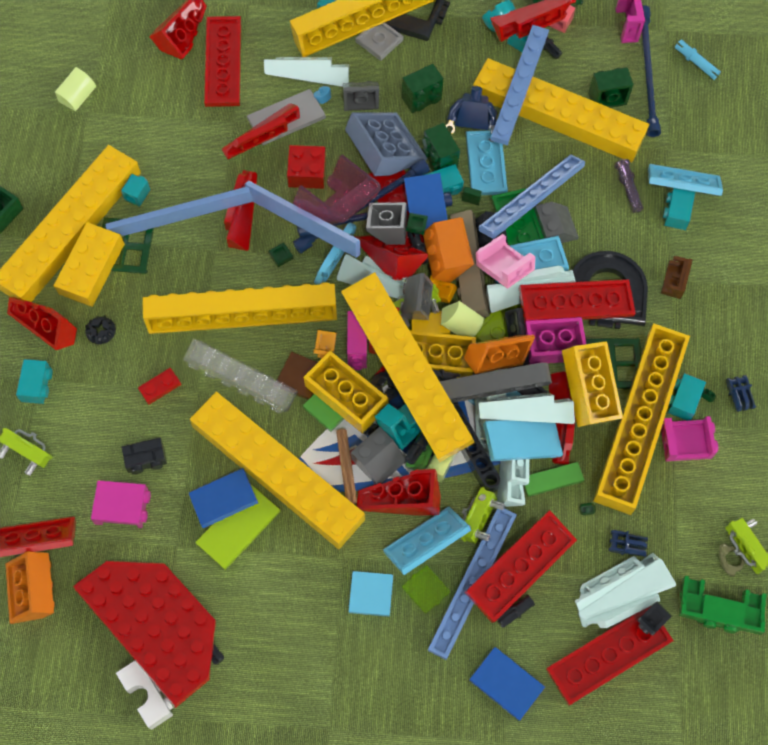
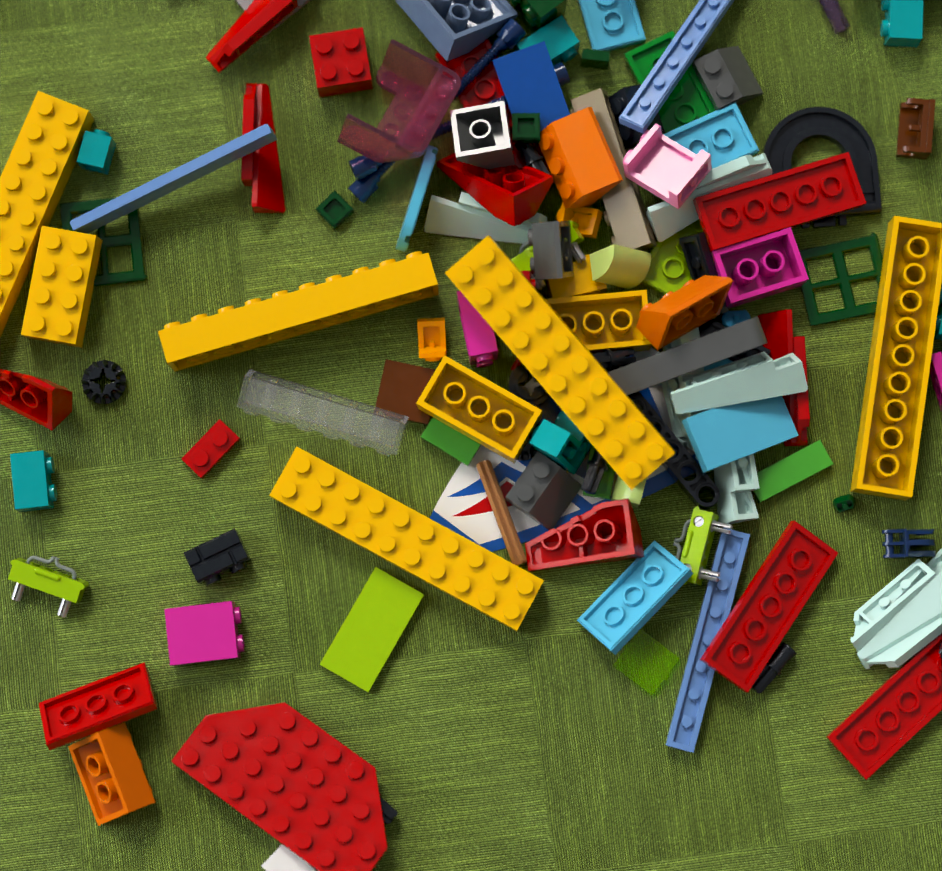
camera: 10 degrees left, 15 degrees up
blue tile [189,468,258,528] -> none
medium blue tile [245,181,361,258] -> none
medium azure tile [349,571,393,617] -> none
blue tile [469,647,545,721] -> none
yellow brick [562,341,623,427] -> none

